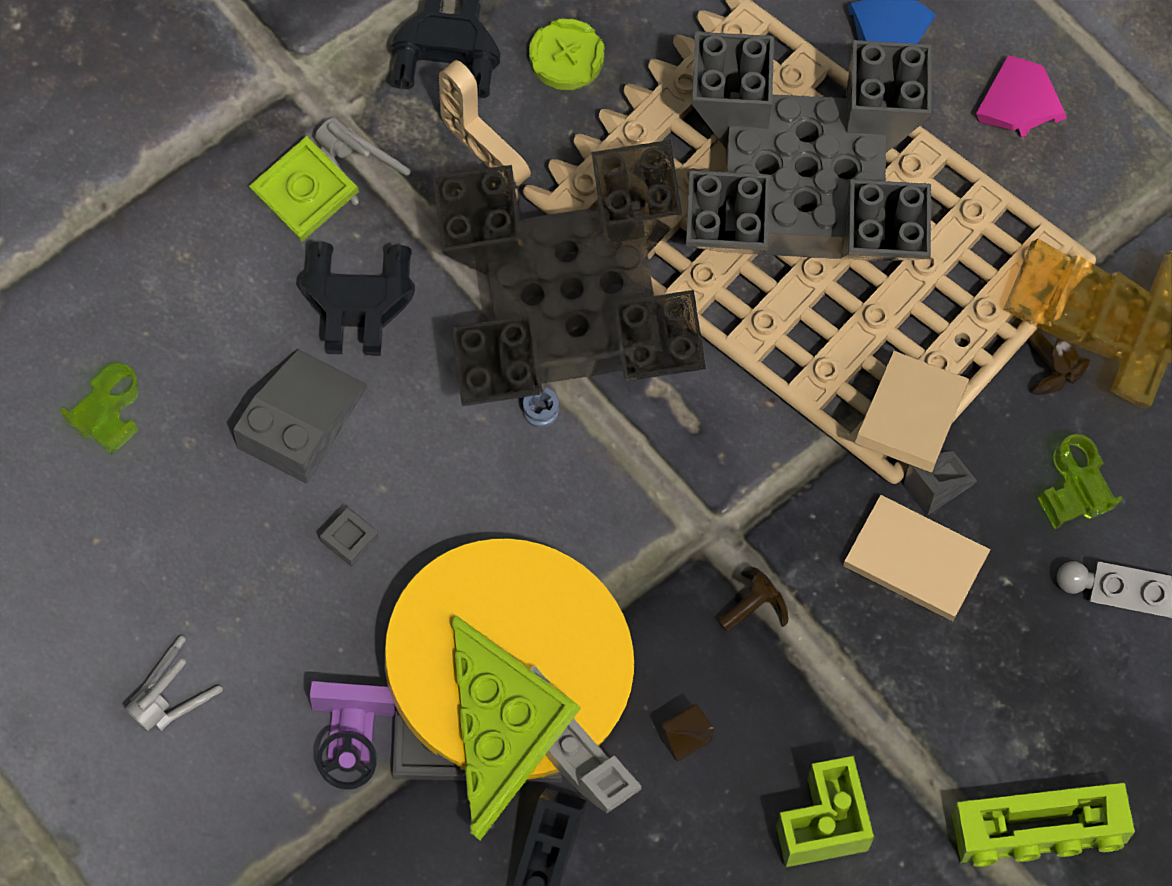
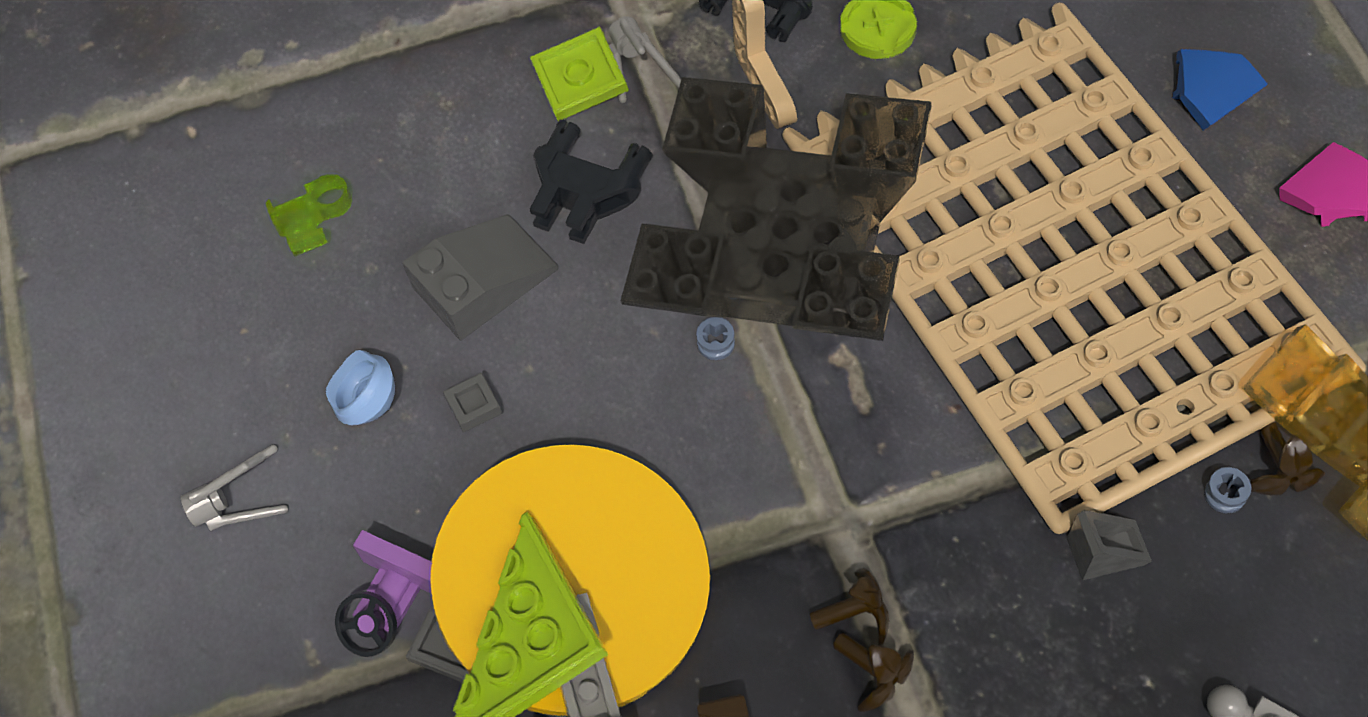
camera: 30 degrees right, 5 degrees down
dark grey slope [686,32,932,261] -> none
tan tile [843,495,990,621] -> none
tan tile [855,351,969,473] -> none
clear neon green piece [1038,434,1122,529] -> none
none -> light blue hat [326,350,395,425]
none -> dark brown plant [834,633,914,712]
none -> sand blue bush [1204,467,1252,513]

